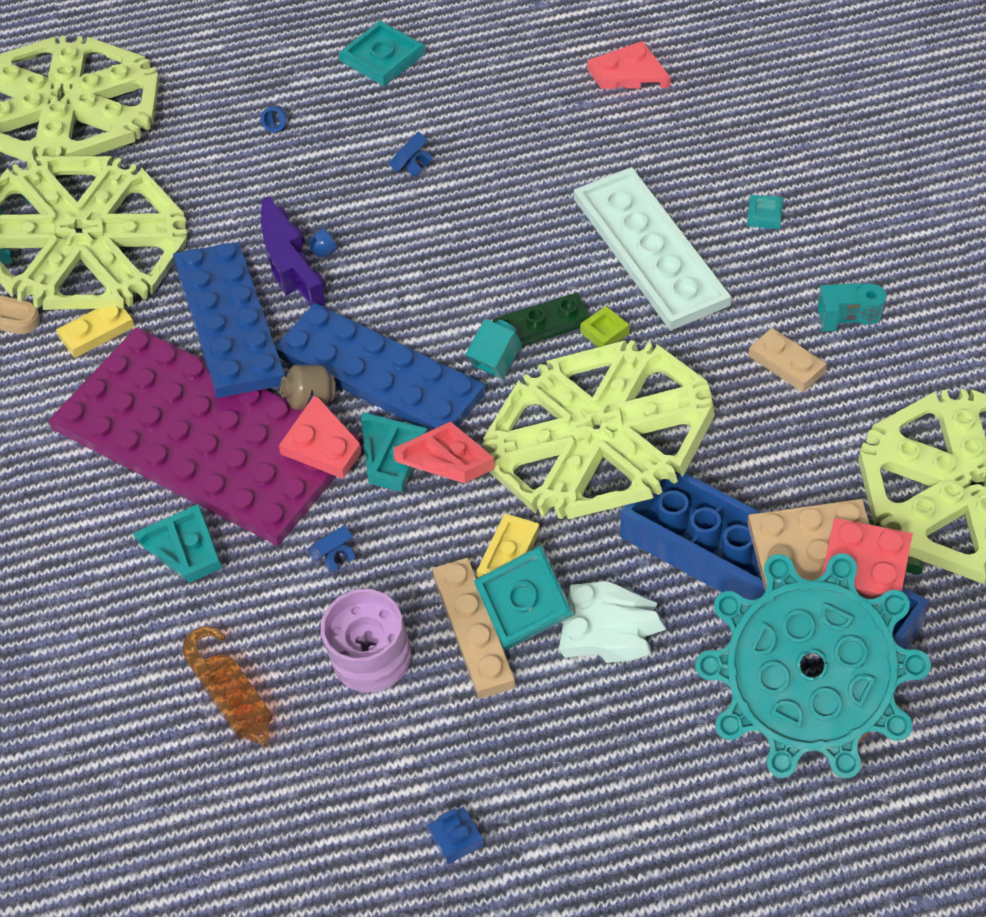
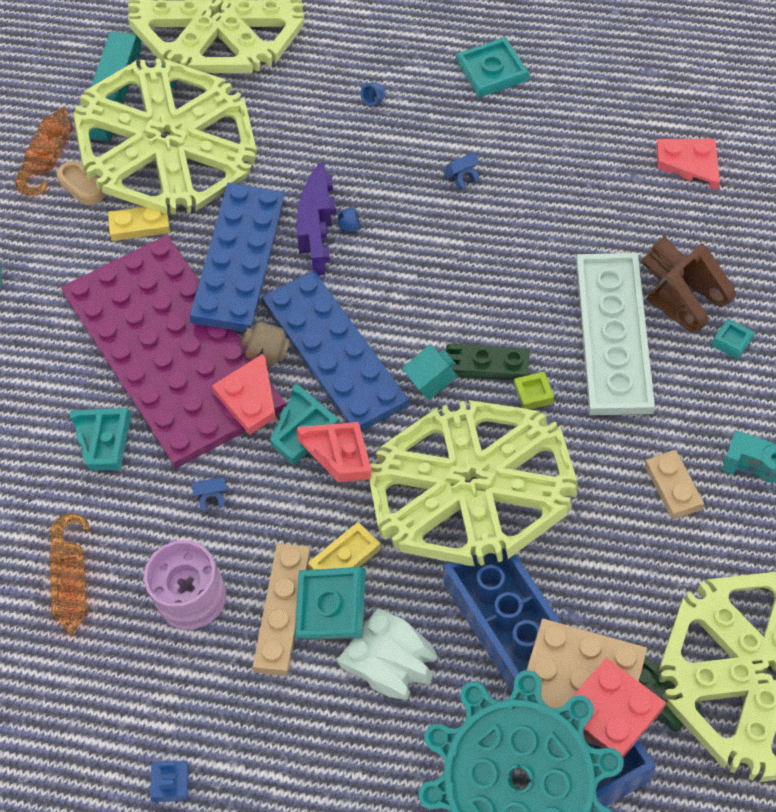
camera: 25 degrees right, 5 degrees up
none -> reddish brown piece [640,235,736,333]

